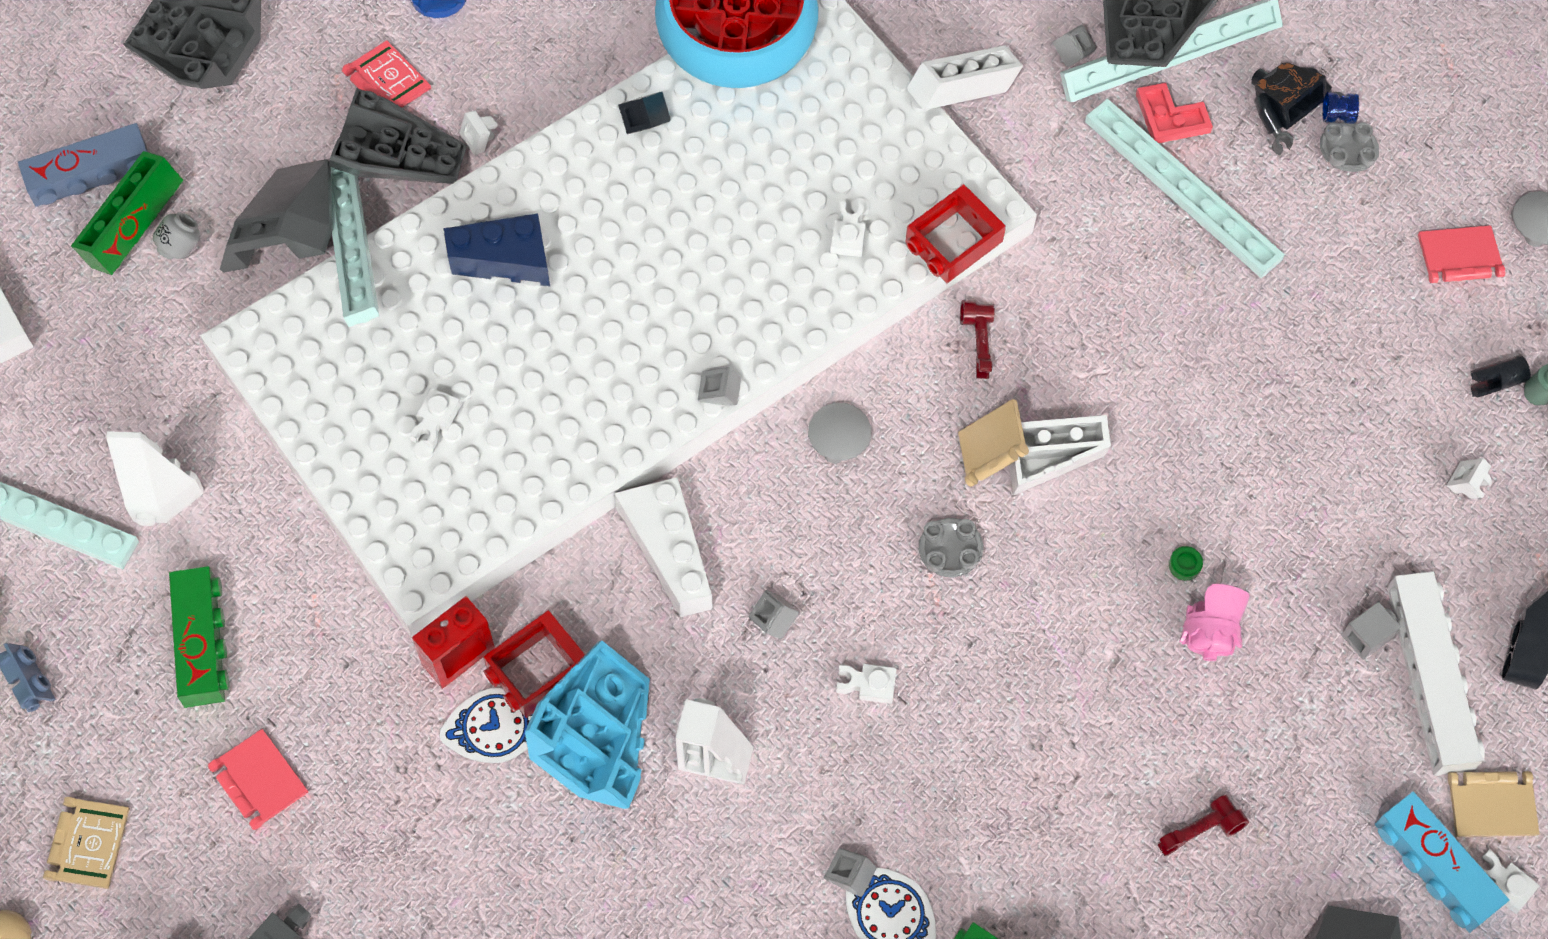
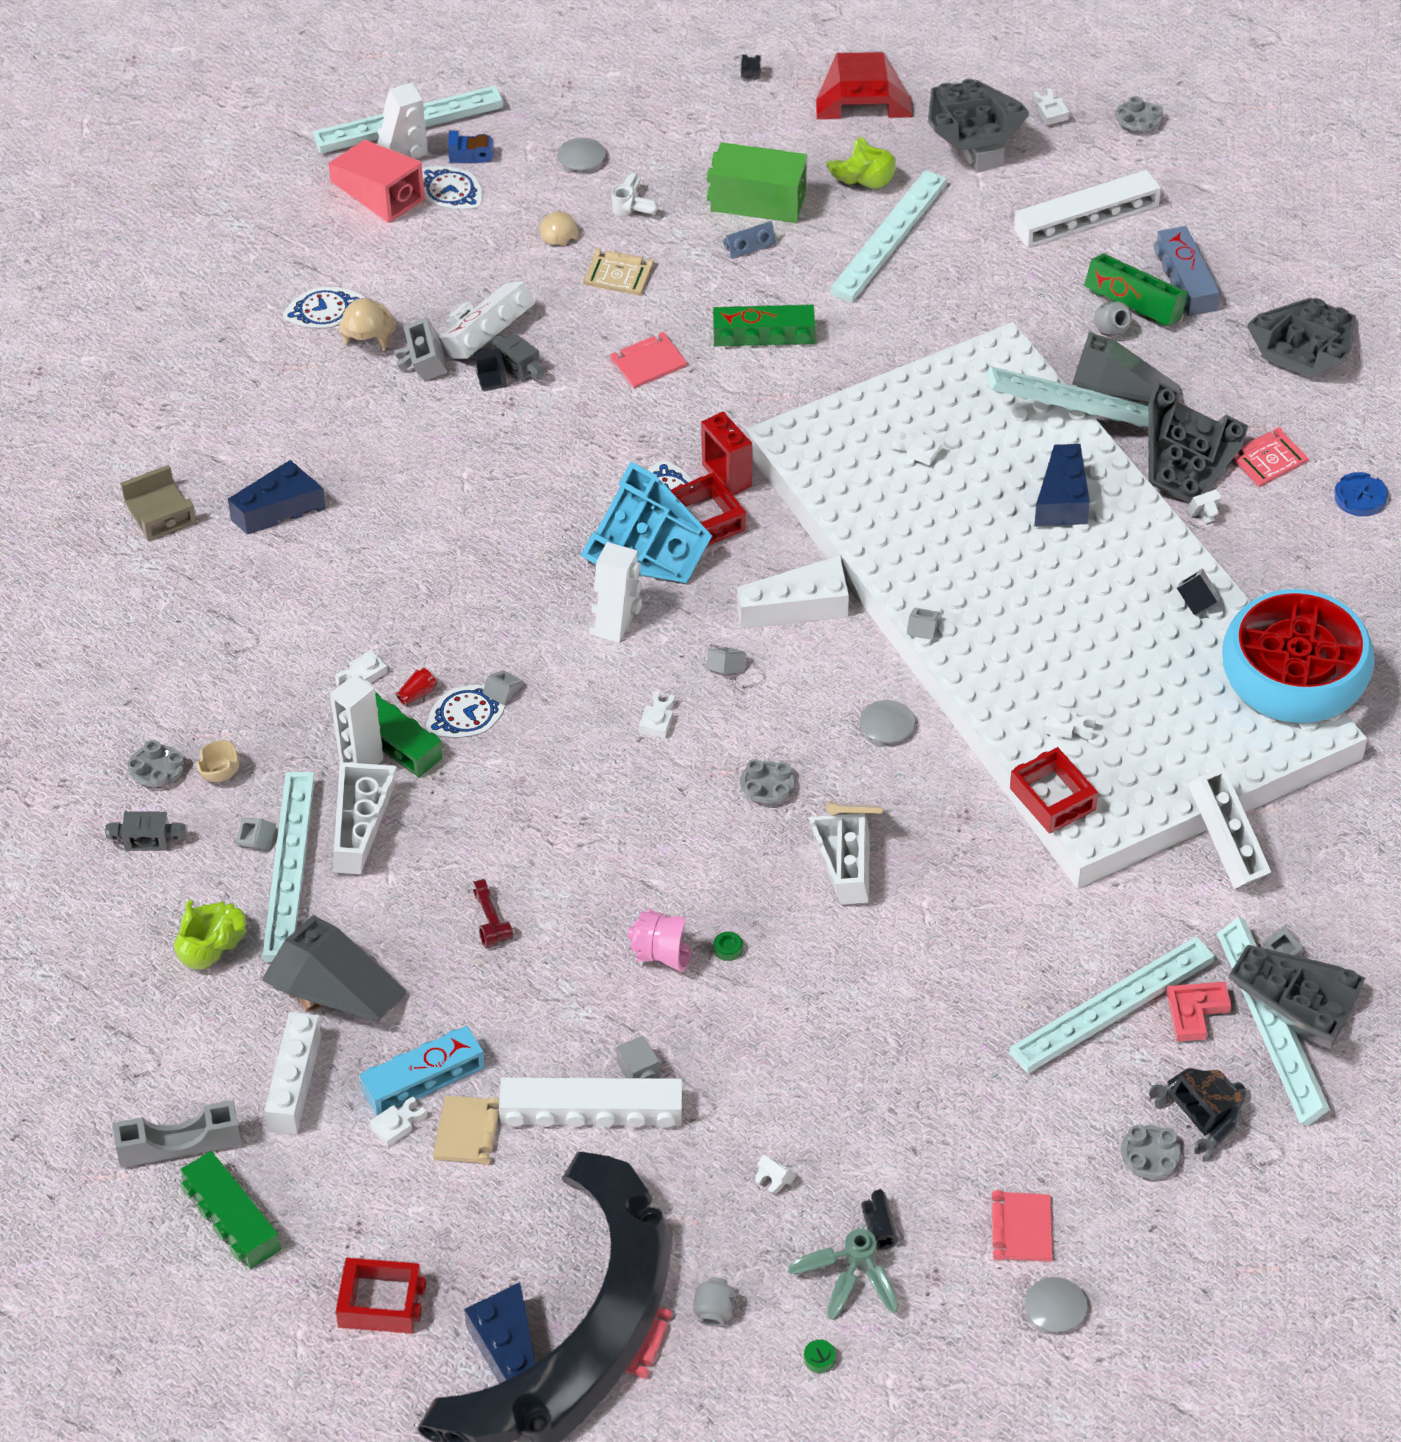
camera: 100 degrees right, 15 degrees down
white wedge [106,431,204,526] -> none
dark red brick [960,300,995,379] -> none
clear blue wheel [1322,92,1359,124] -> none

